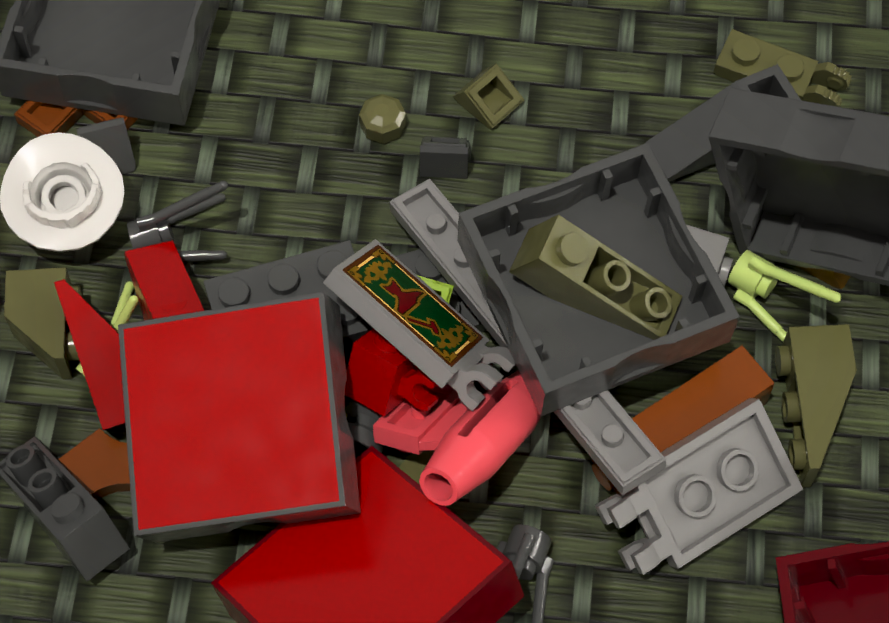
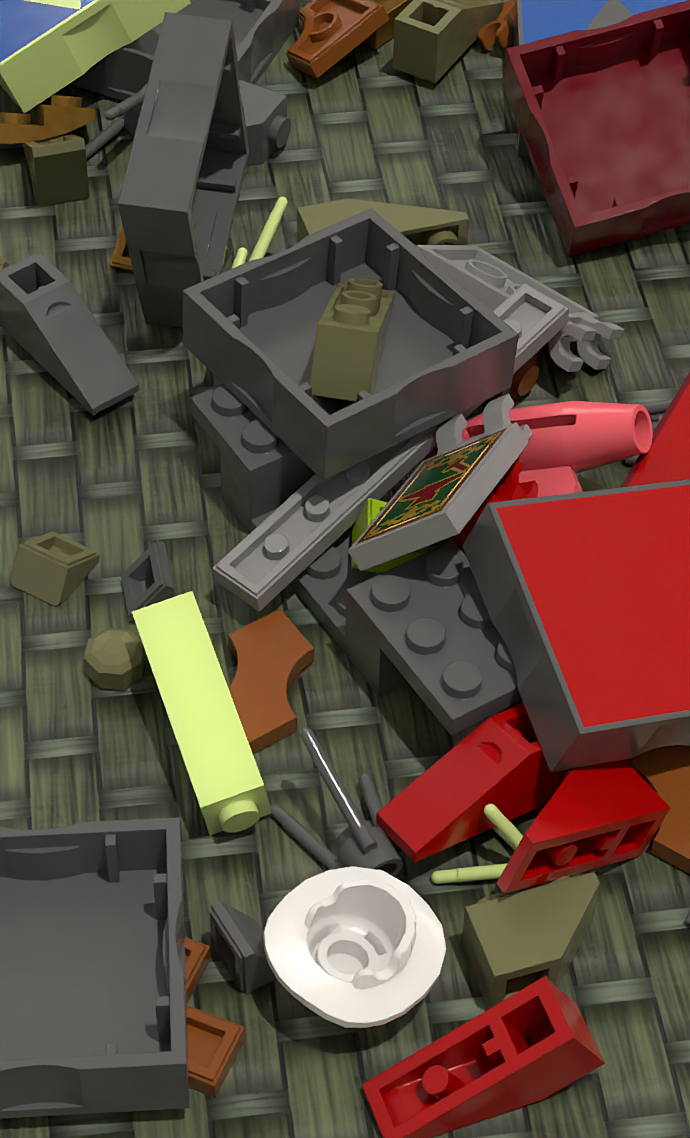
camera: 105 degrees left, 15 degrees down
none -> yellowish green brick [132,591,272,835]
none -> dark orange tile [228,608,314,754]

